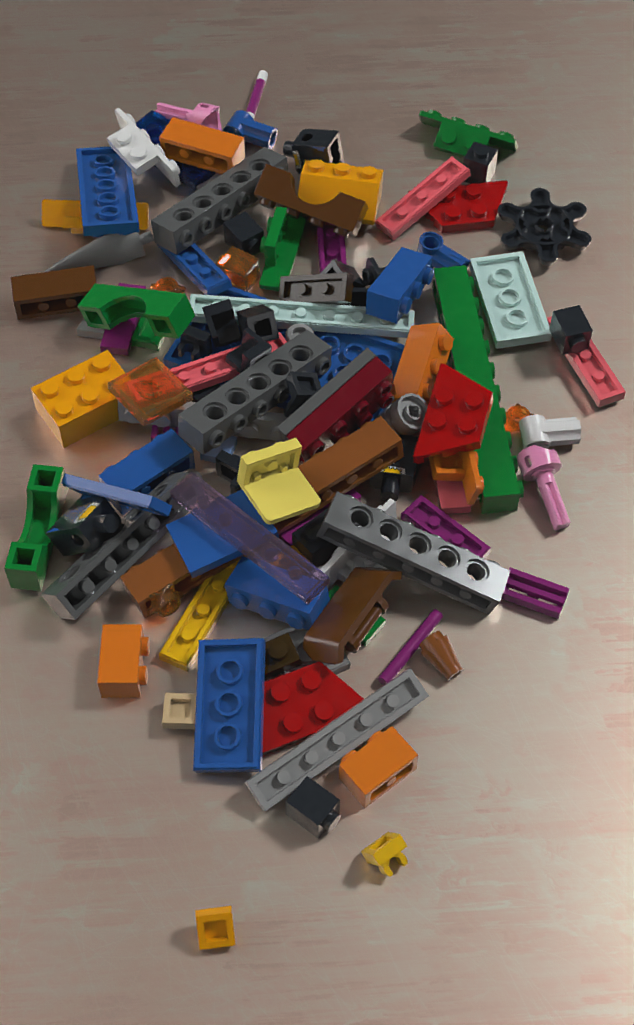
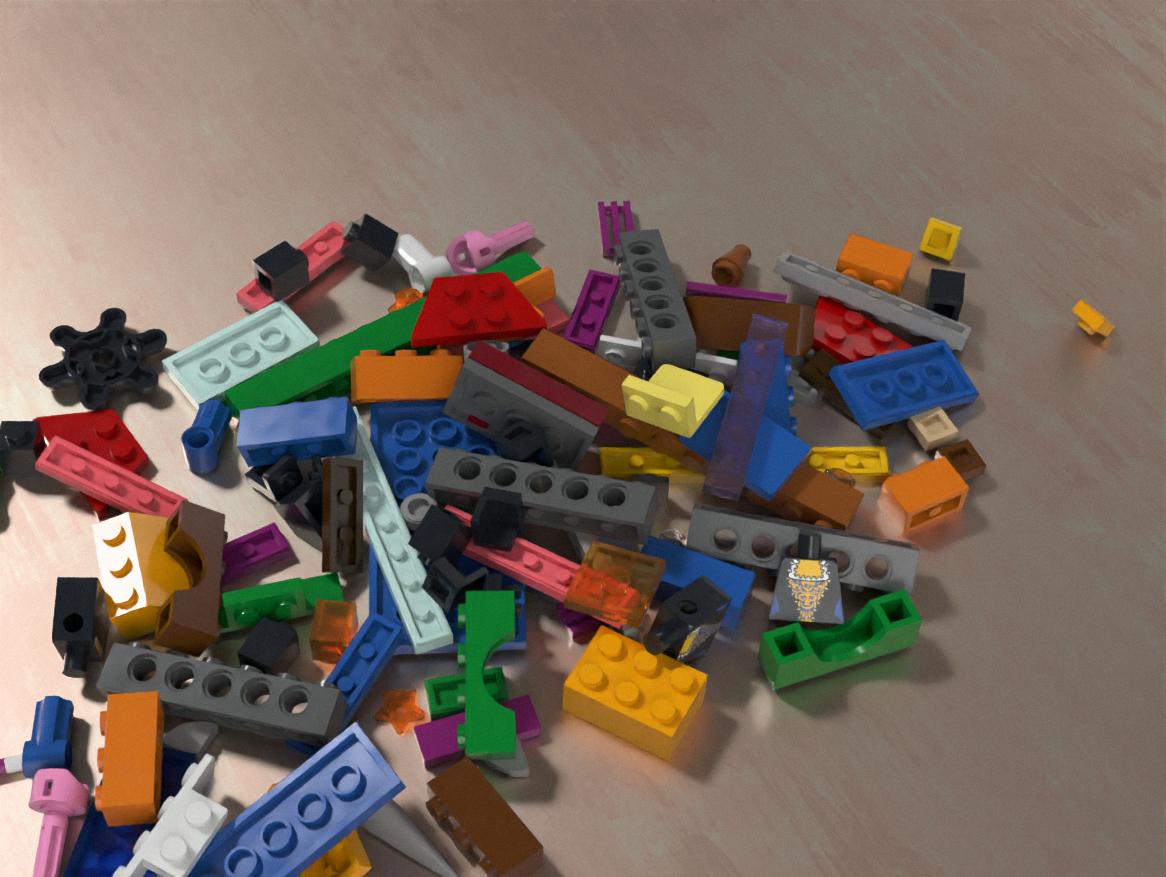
camera: 120 degrees left, 5 degrees down
tile [61,473,172,517] -> none
none -> black brick [340,213,399,272]
none -> black torso [643,575,732,663]
none -> reddish brown plate [934,439,986,481]

